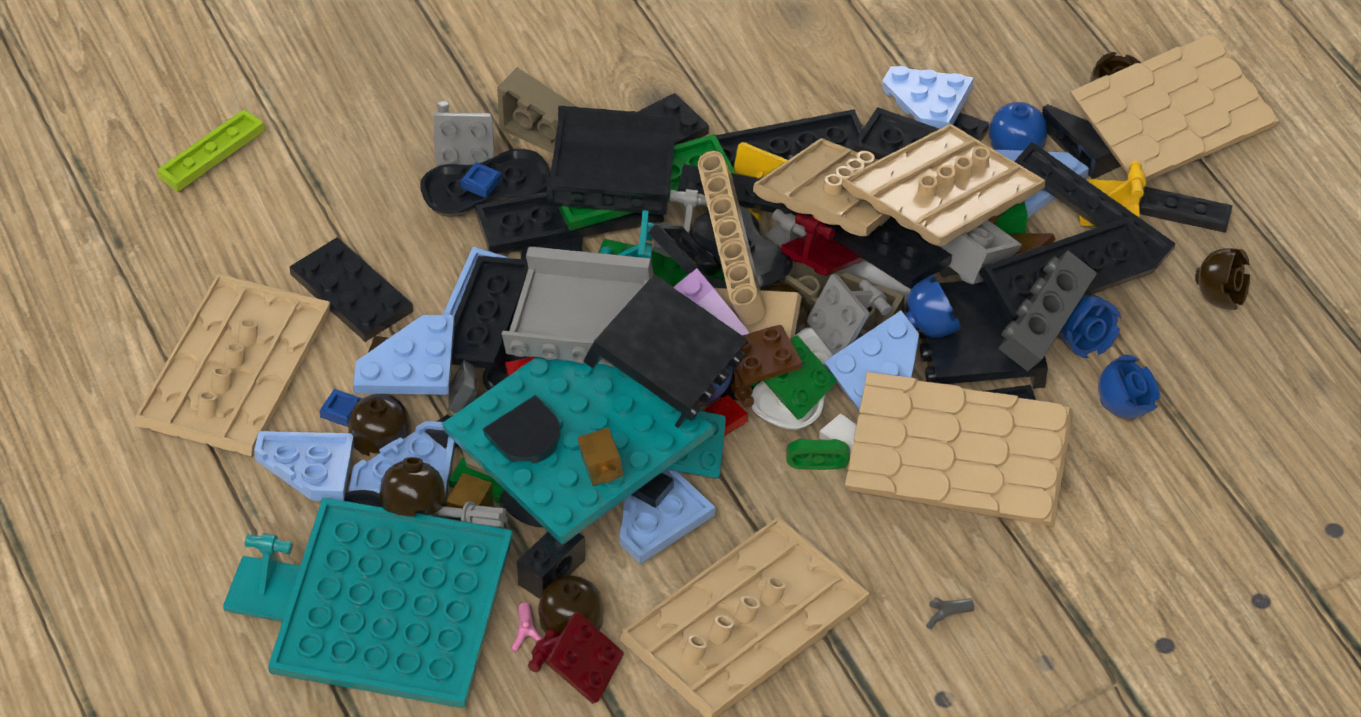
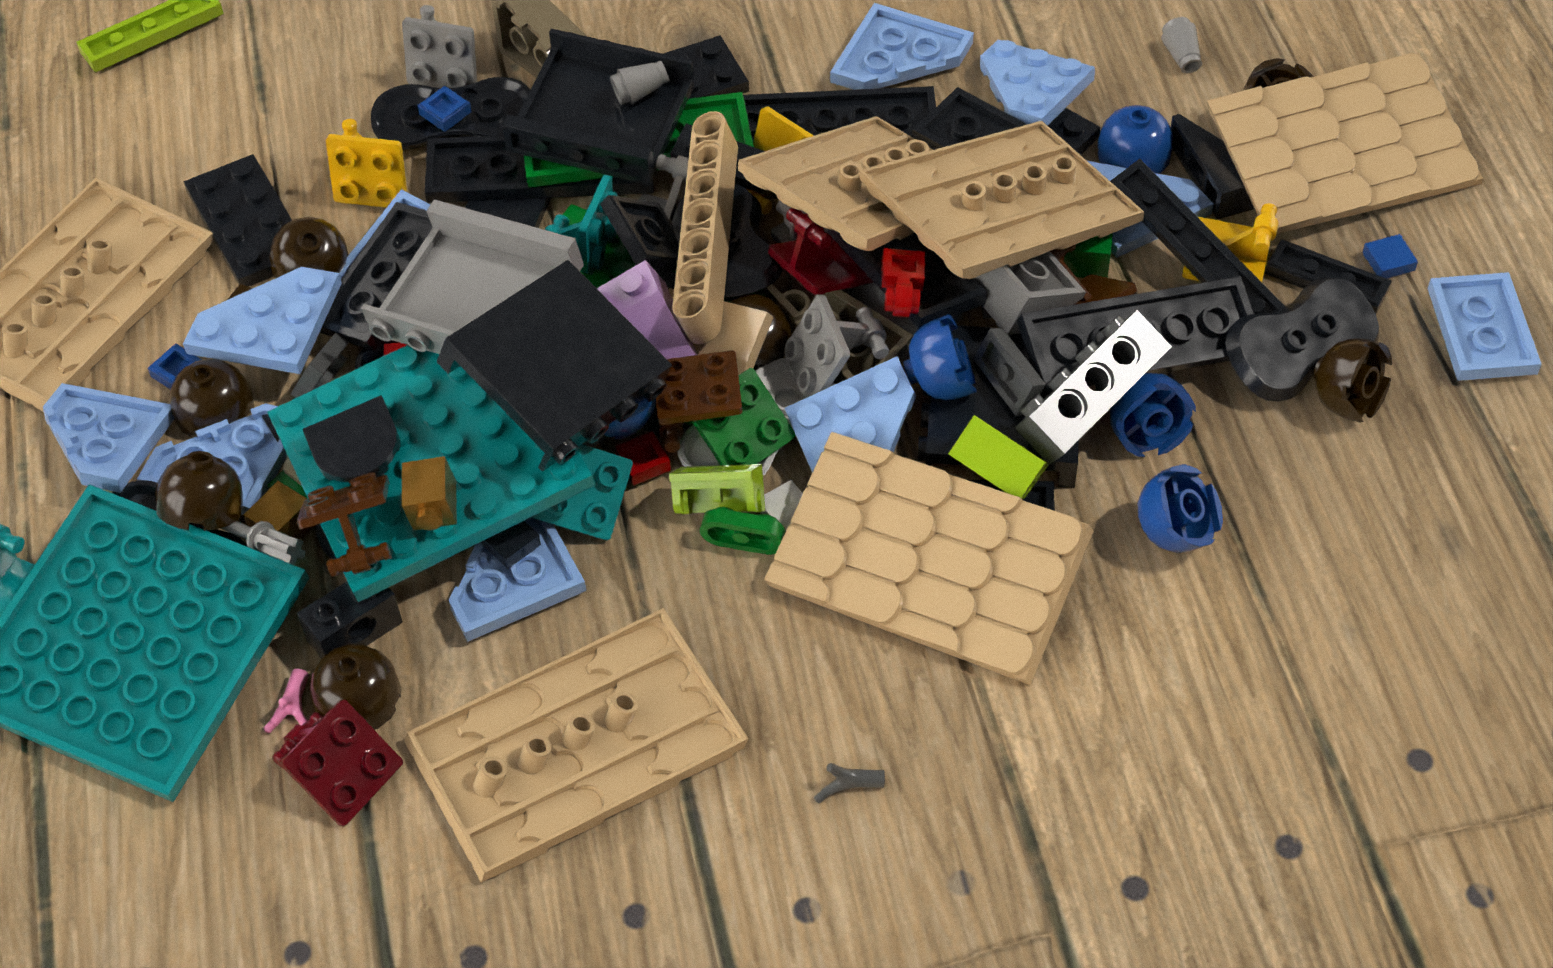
camera: 15 degrees right, 5 degrees up
none -> dark brown cylinder [270,216,349,278]
none -> reddish brown plate [297,473,392,577]
none -> yellow plate [325,119,407,208]
none -> light grey cone [610,61,669,105]
none -> lime hinge [669,464,765,514]
none -> light blue plate [830,3,974,90]
none -> red plate [881,248,925,317]
none -> lime hinge [948,415,1049,499]
none -> dark grey plate [973,328,1046,416]
none -> light grey cone [1161,17,1202,73]
none -> black plate [1225,277,1379,402]
none -> blue tile [1362,234,1418,279]
none -> light blue plate [1427,272,1542,381]

